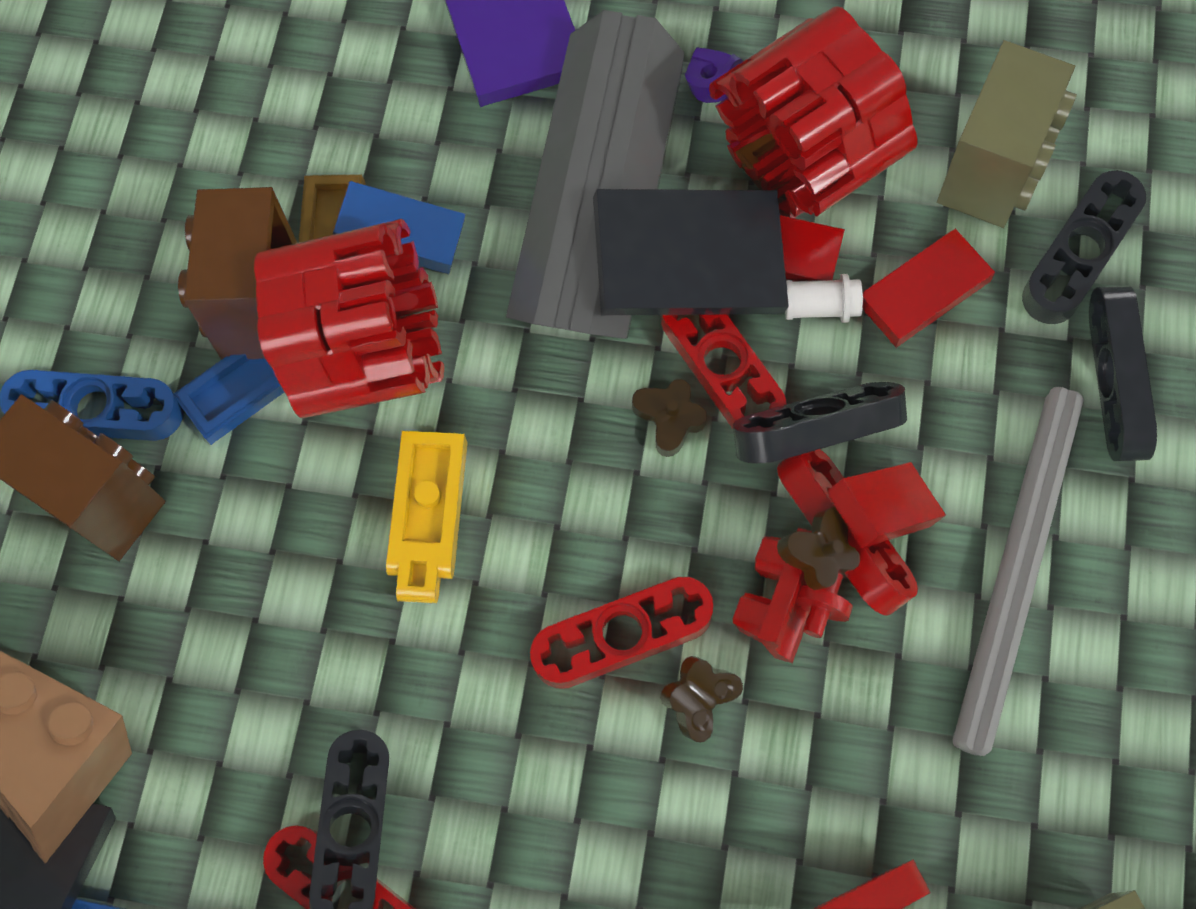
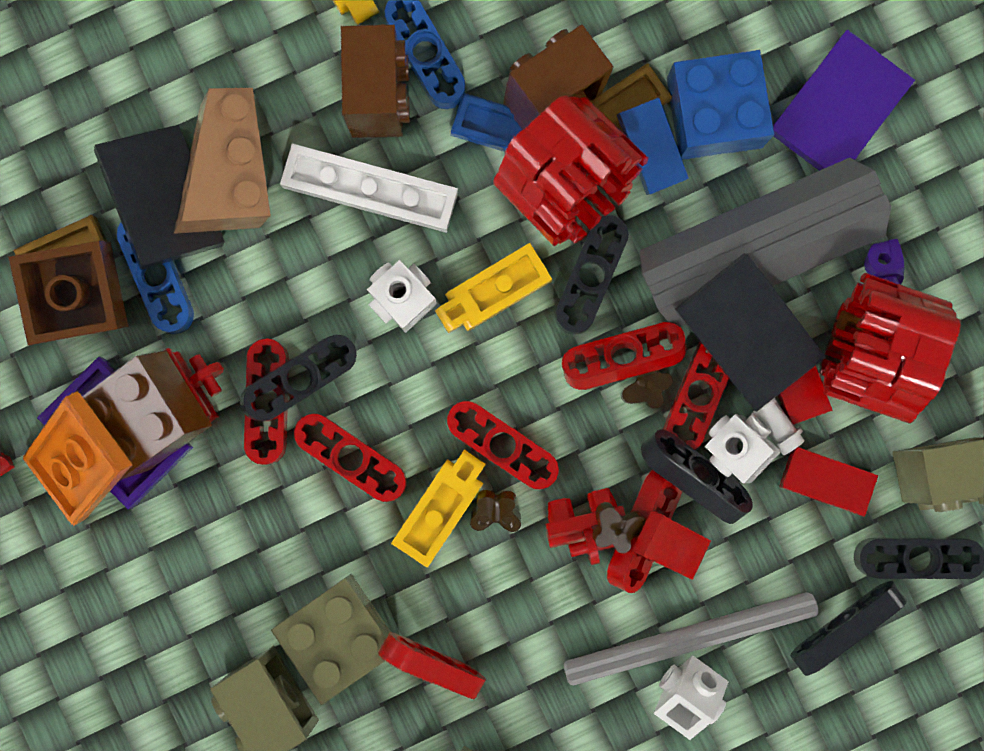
camera: 45 degrees right, 15 degrees up
none -> white plate [280,144,458,233]
none -> red beam [294,414,407,502]
none -> white brick [367,260,437,333]
none -> yellow hinge [391,449,486,568]
none -> black beam [555,215,629,335]
none -> red beam [562,322,686,390]
none -> white brick [654,655,729,740]
none -> blue brick [666,50,774,160]
none -> white brick [705,414,781,484]

